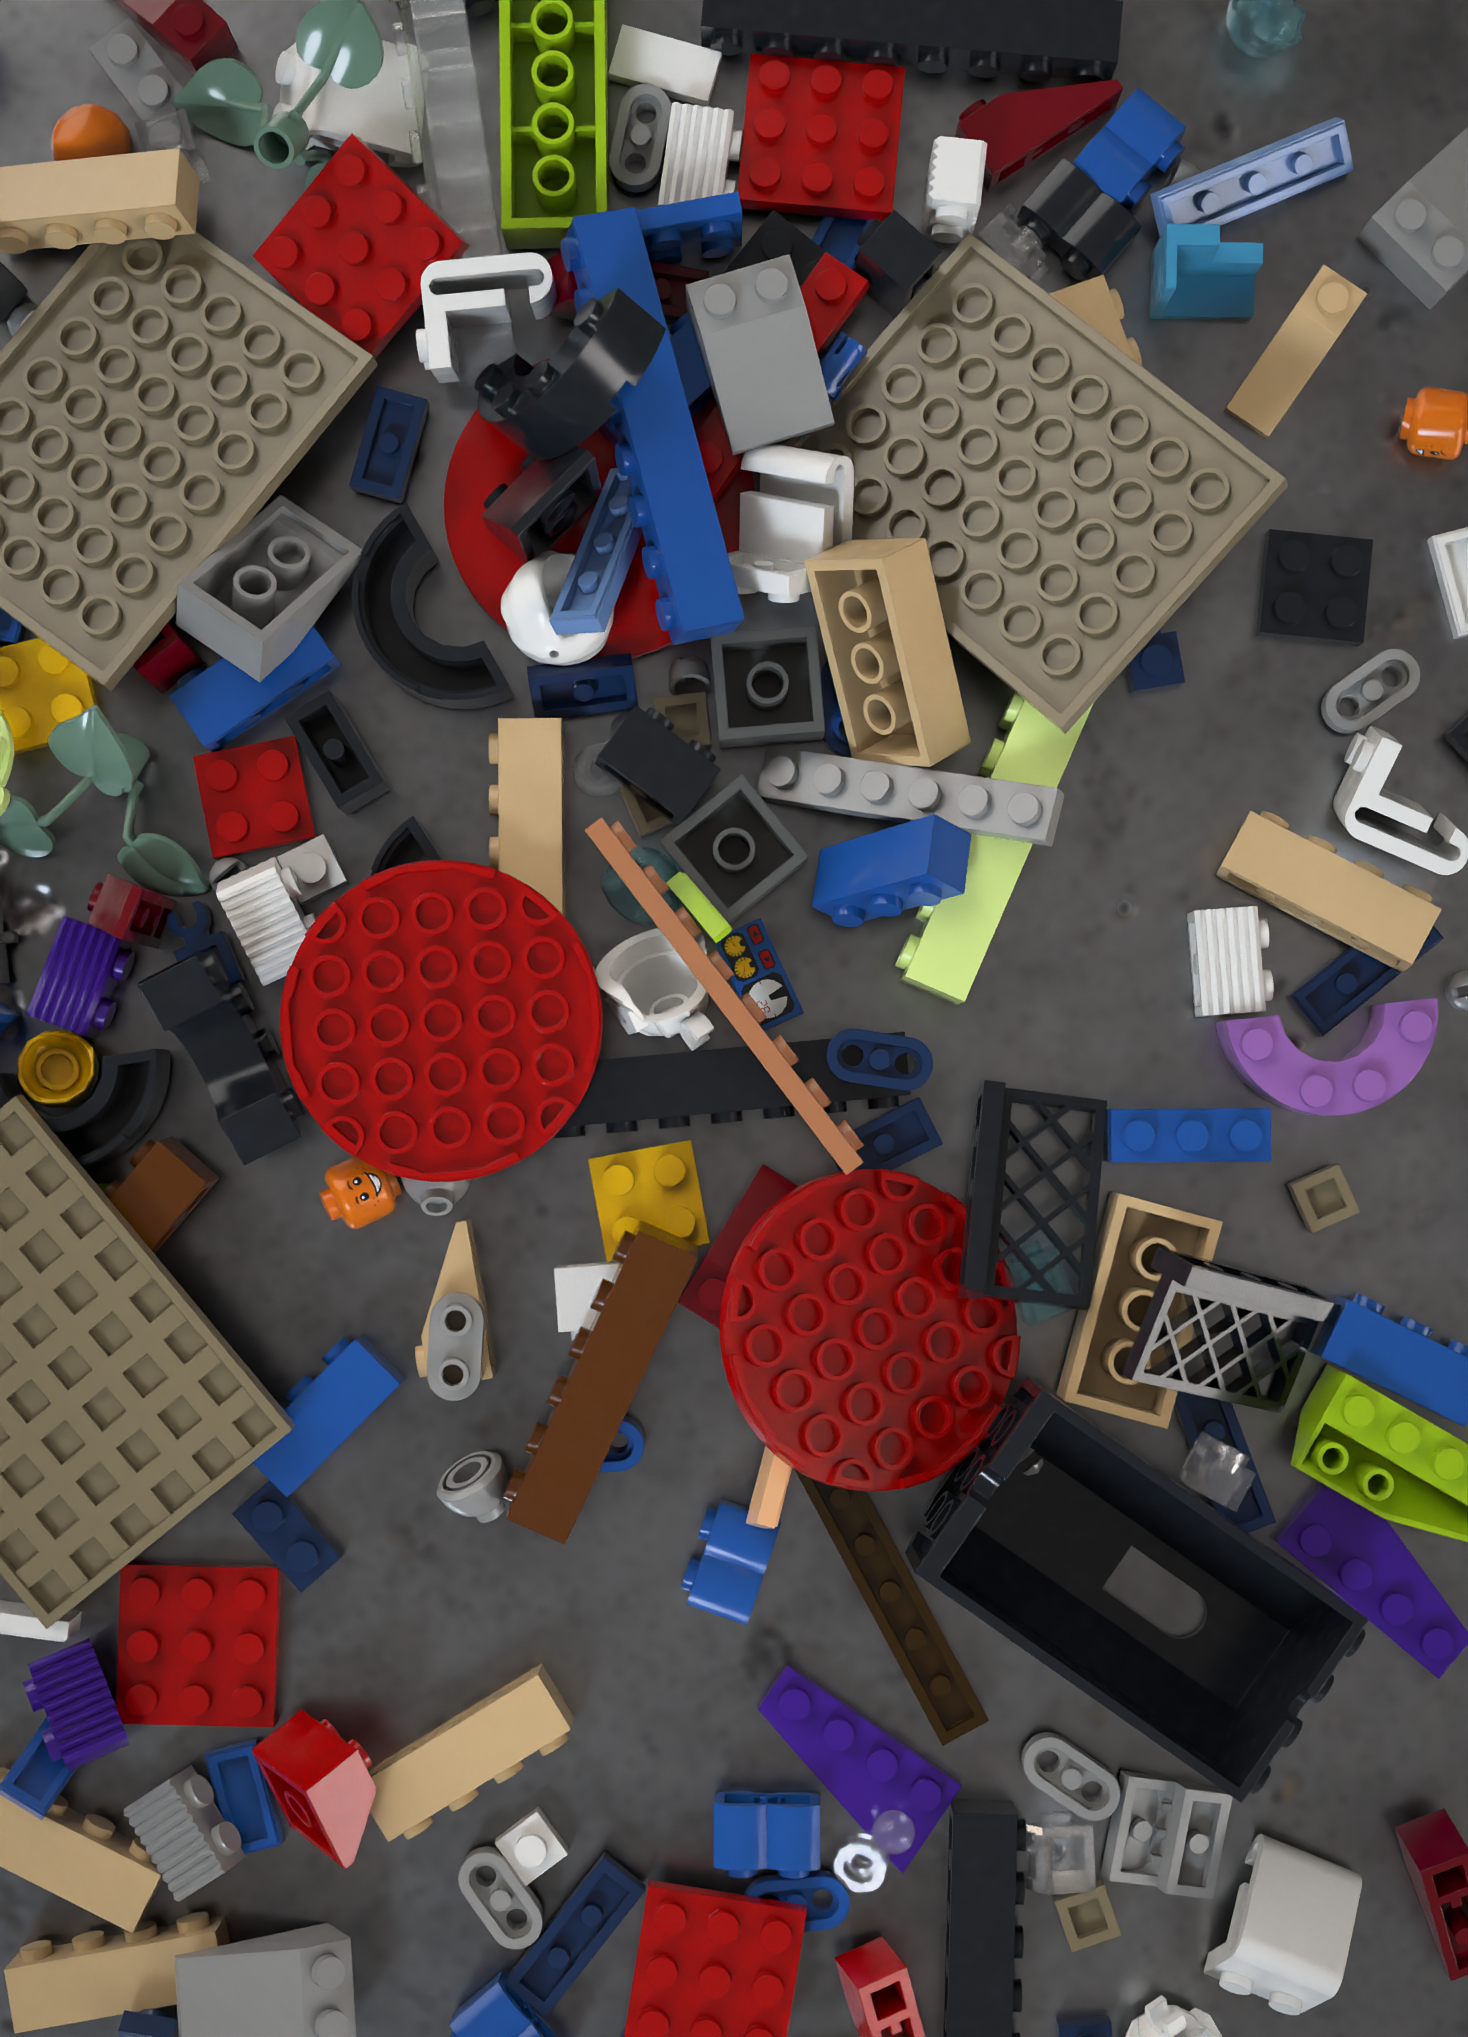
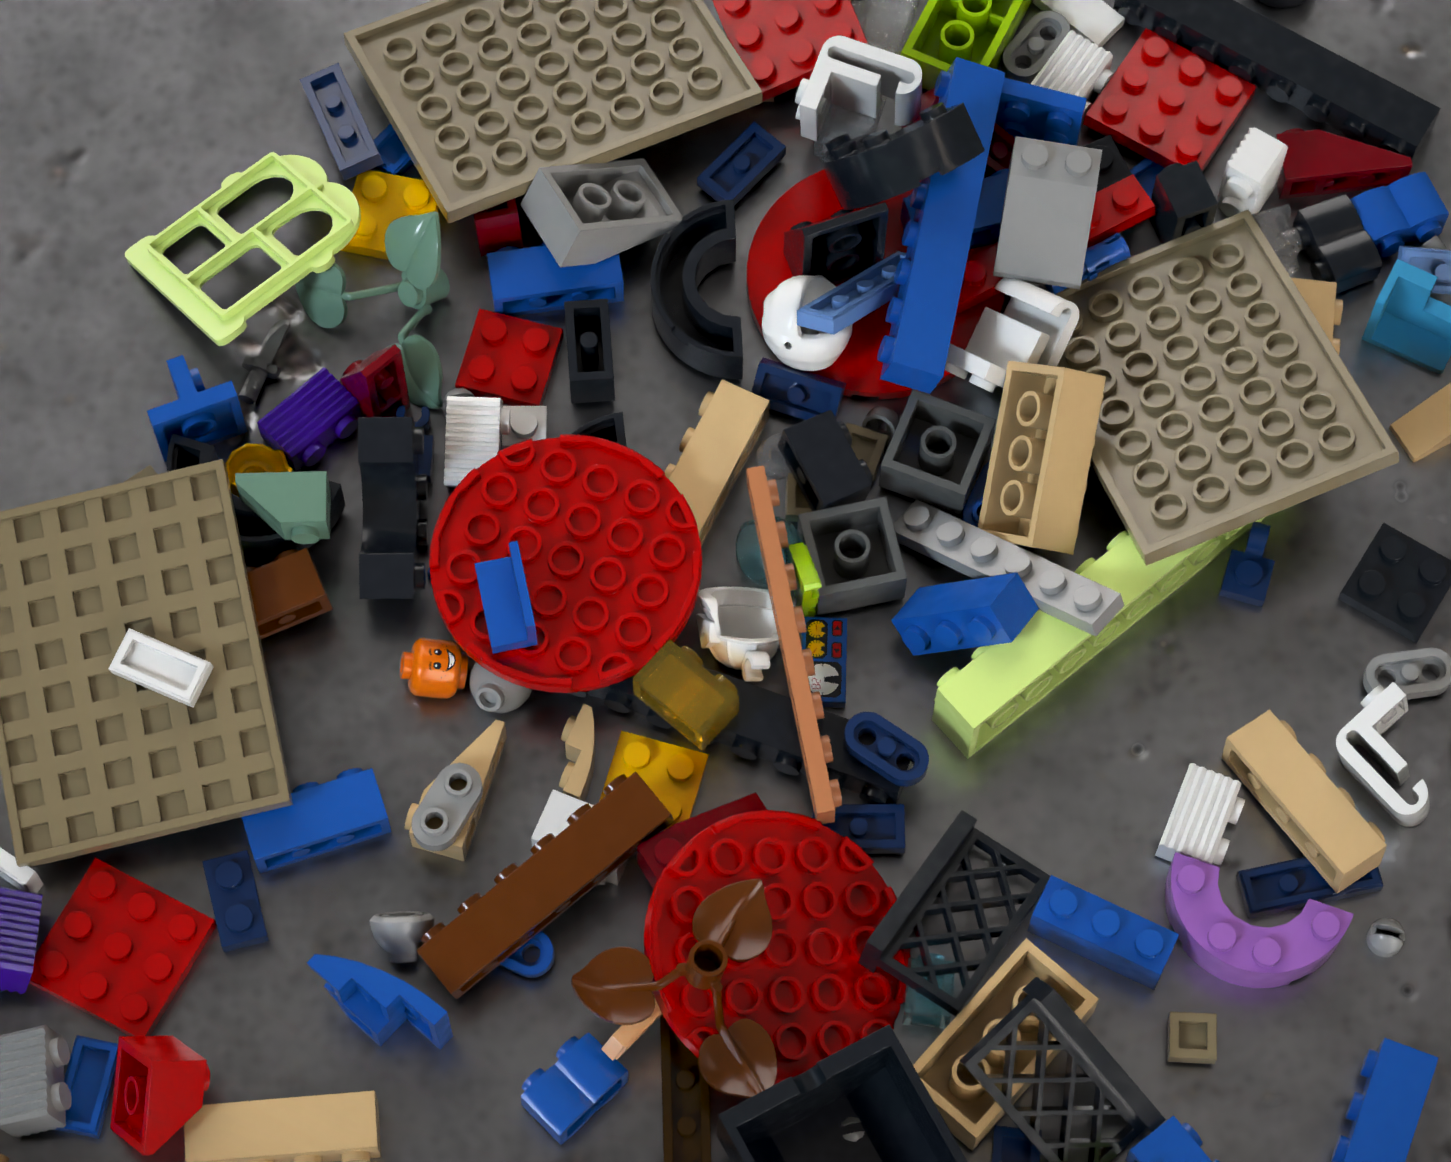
camera: 25 degrees right, 20 degrees down
none -> white tile [108,628,214,708]
none -> sand green slope [235,471,331,544]
none -> blue slope [307,954,453,1050]
none -> blue panel [474,541,538,654]
none -> tan slope [559,704,596,802]
none -> reddish brown plant [571,879,777,1098]
none -> clear yellow brick [633,639,739,751]

